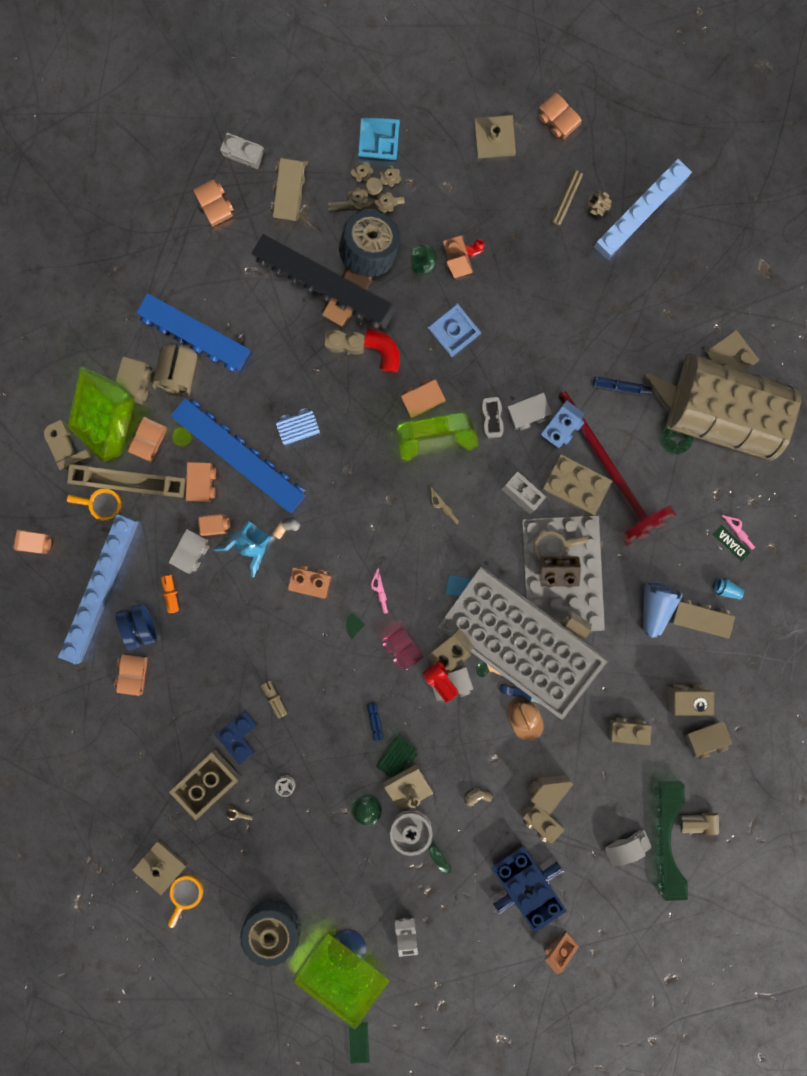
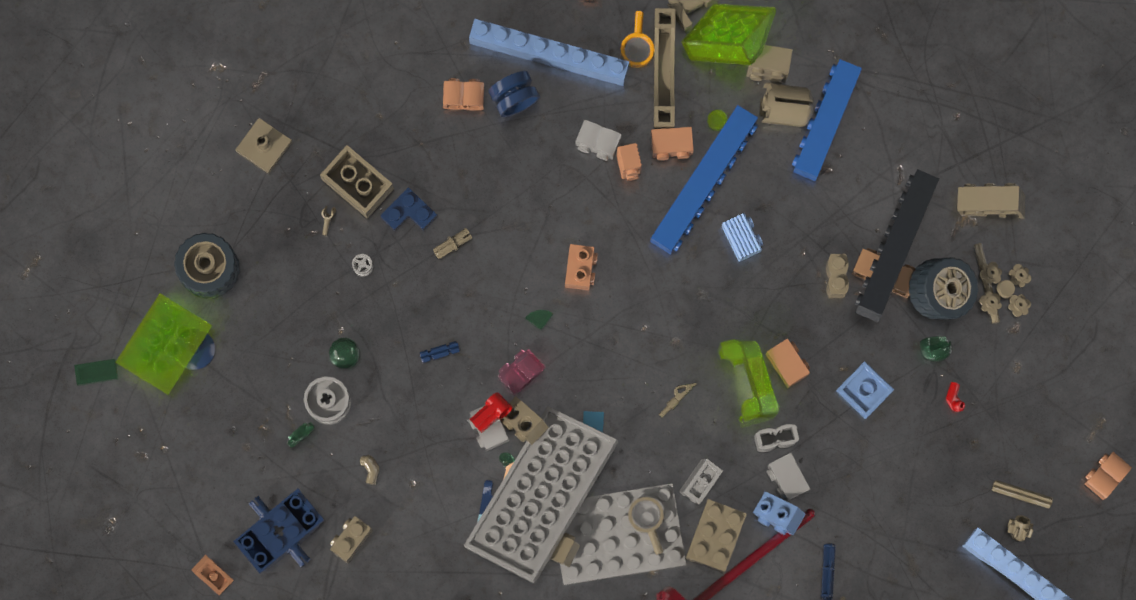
camera: 90 degrees right, 10 degrees down
nougat brick [127,417,167,462] -> none
orange axle [160,574,179,613] -> none
piece [167,875,203,928] -> none
nougat brick [193,179,234,227] -> none
dark azure helmet [214,521,271,577] -> none
light grey brick [220,133,265,170] -> none
arm [272,518,300,539] -> none
dark azure plate [358,118,400,160] -> none
red cylinder [364,328,400,373] -> none
bright pink hand [370,568,388,614] -> none
clear green brick [376,734,418,778] -> none
dark tan tile [383,764,434,812] -> none
light grey brick [395,918,418,957] -> none
nougat slope [443,235,473,278] -> none
dark tan tile [474,115,516,159] -> none
medium nougat piece [507,697,544,741] -> none
dark tan slope [528,775,573,815] -> none
dark brown brick [539,556,581,587] -> none

